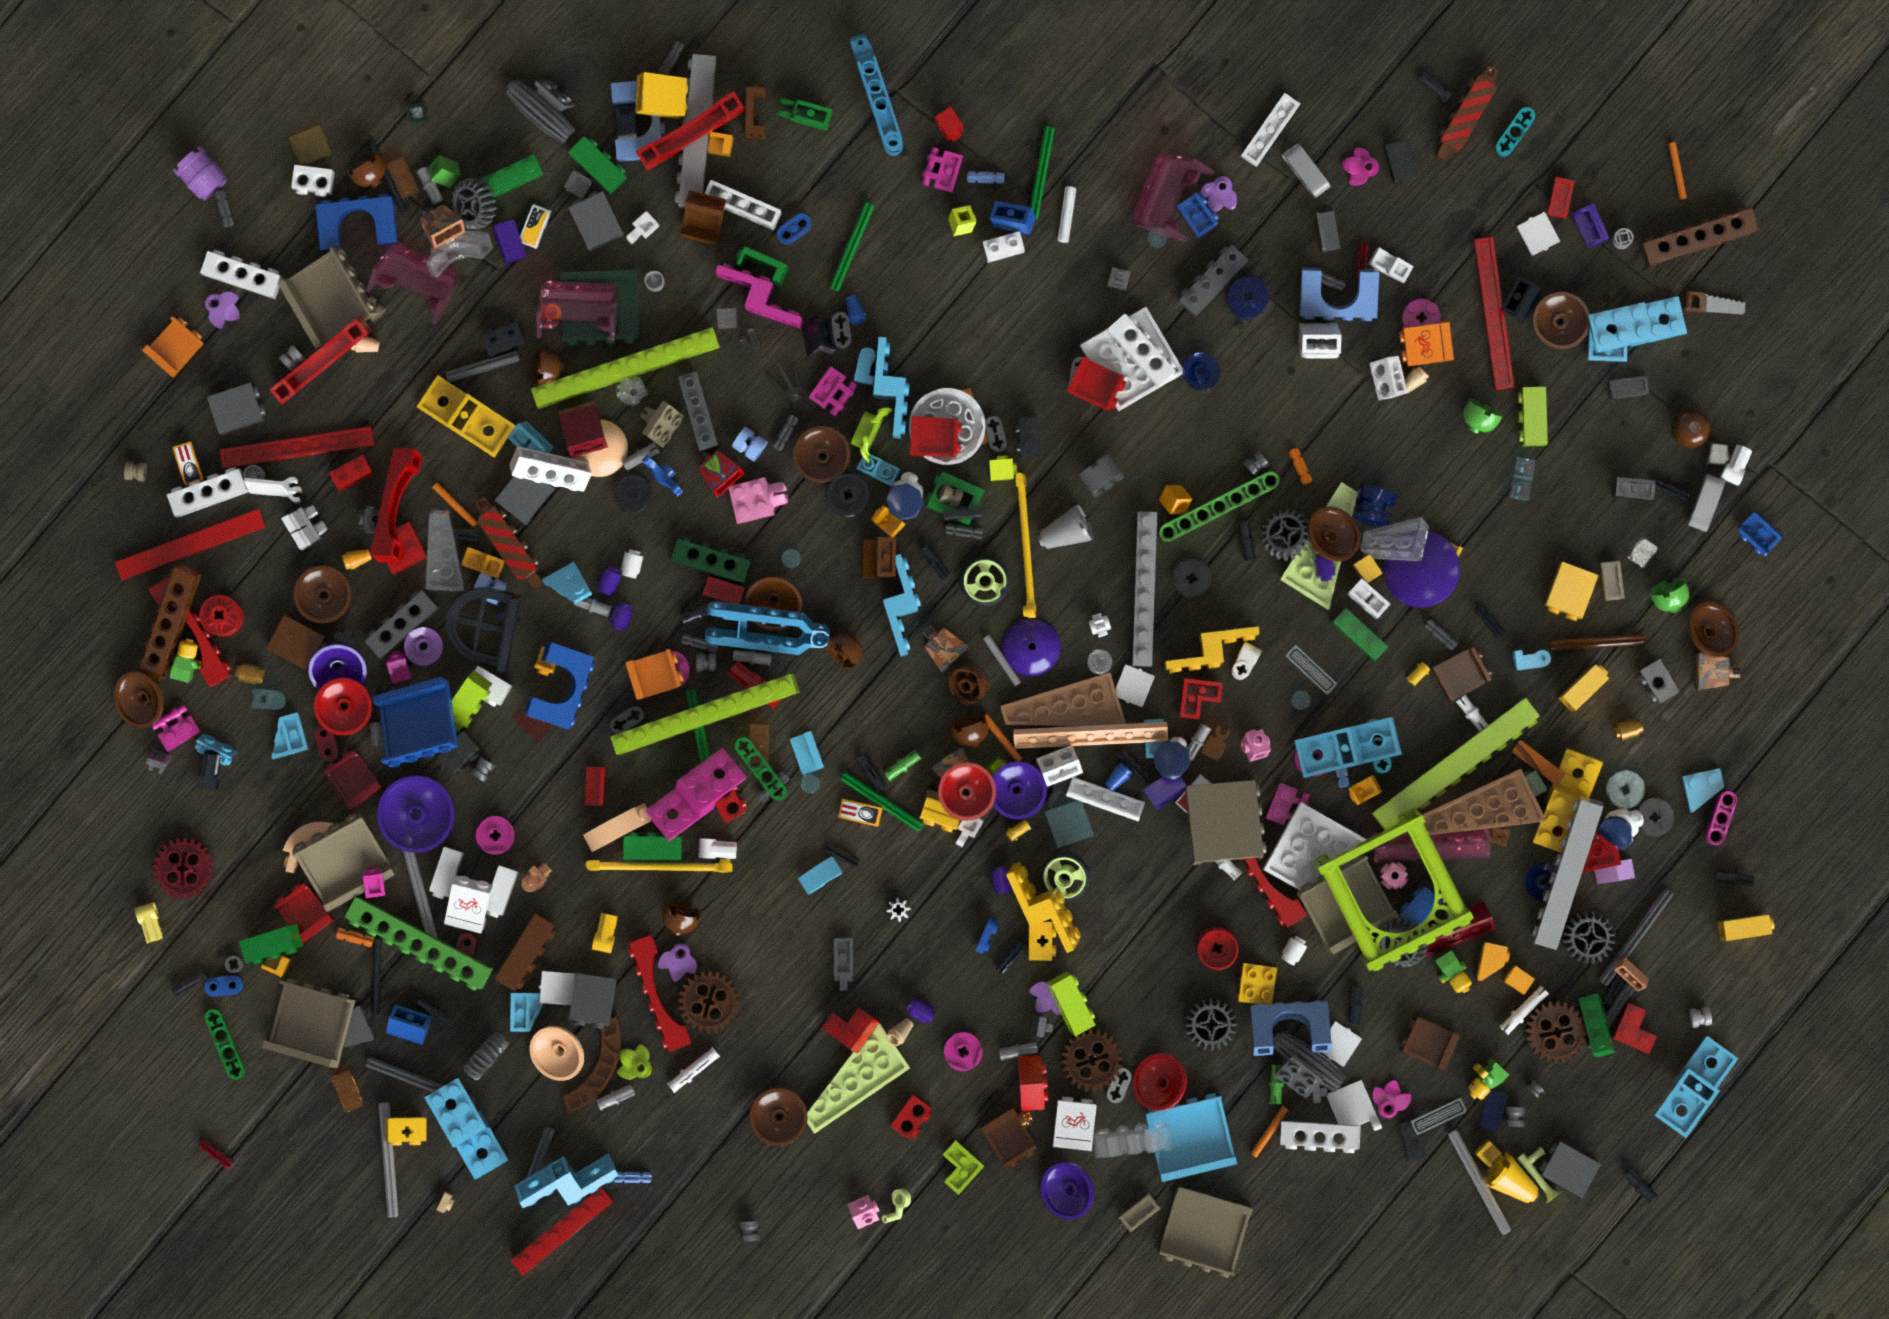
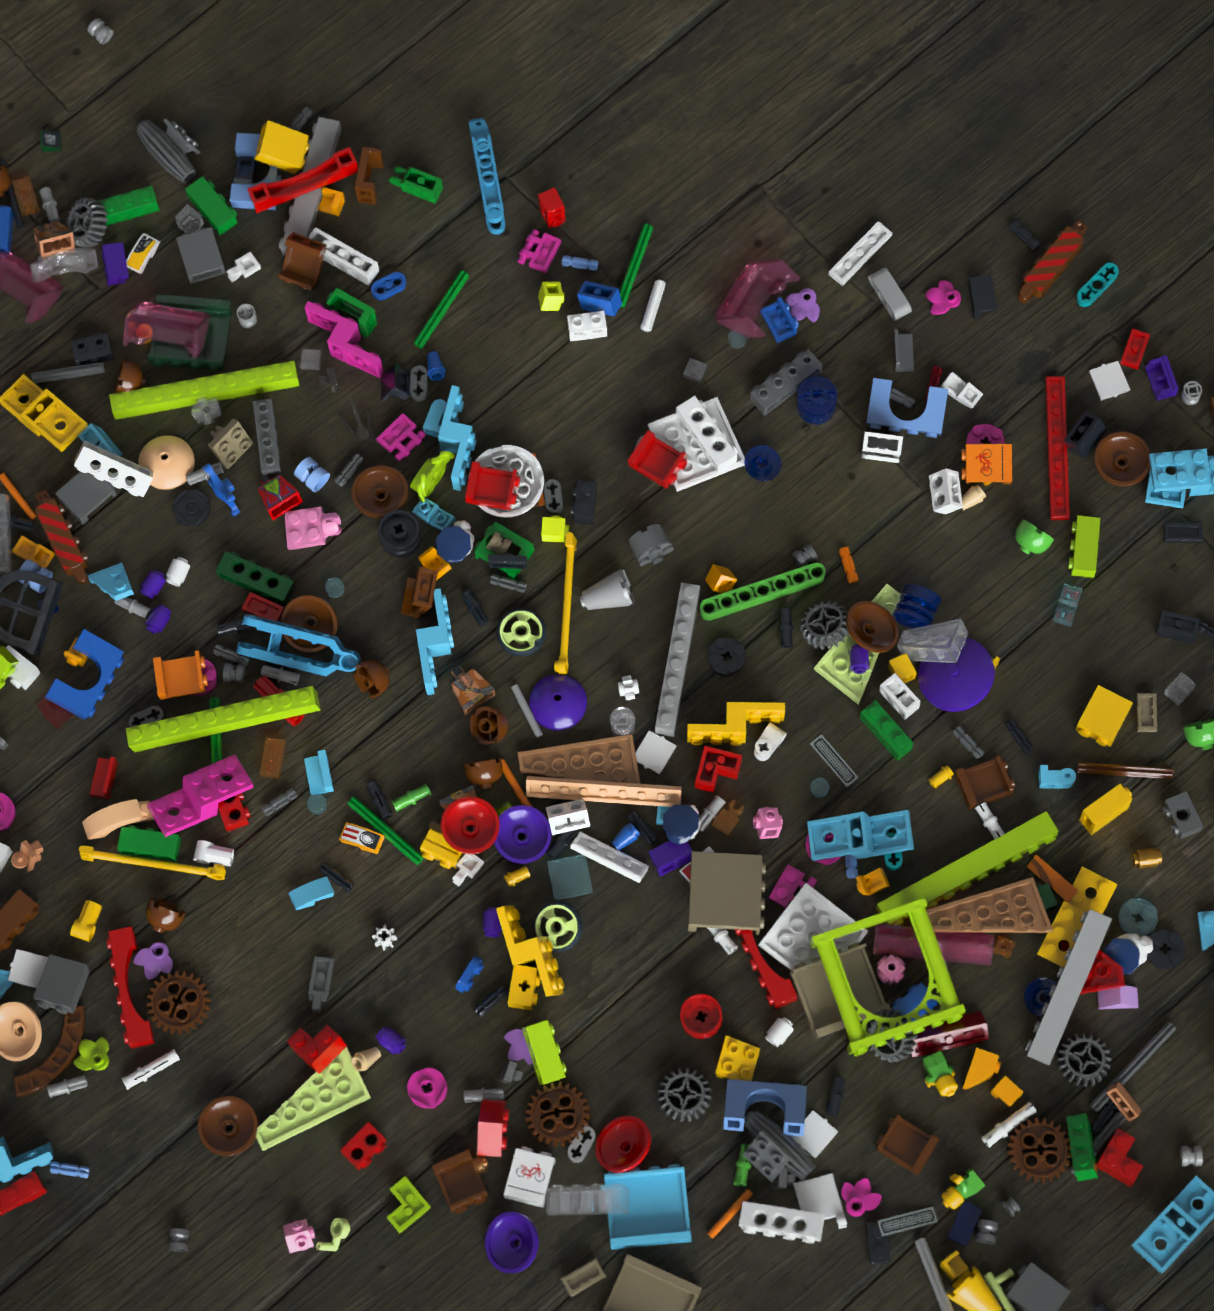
camera: 10 degrees right, 15 degrees down
bright green panel [429,155,460,188] -> none
dark red panel [558,401,608,458] -> none
green beam [735,737,787,801] -> none

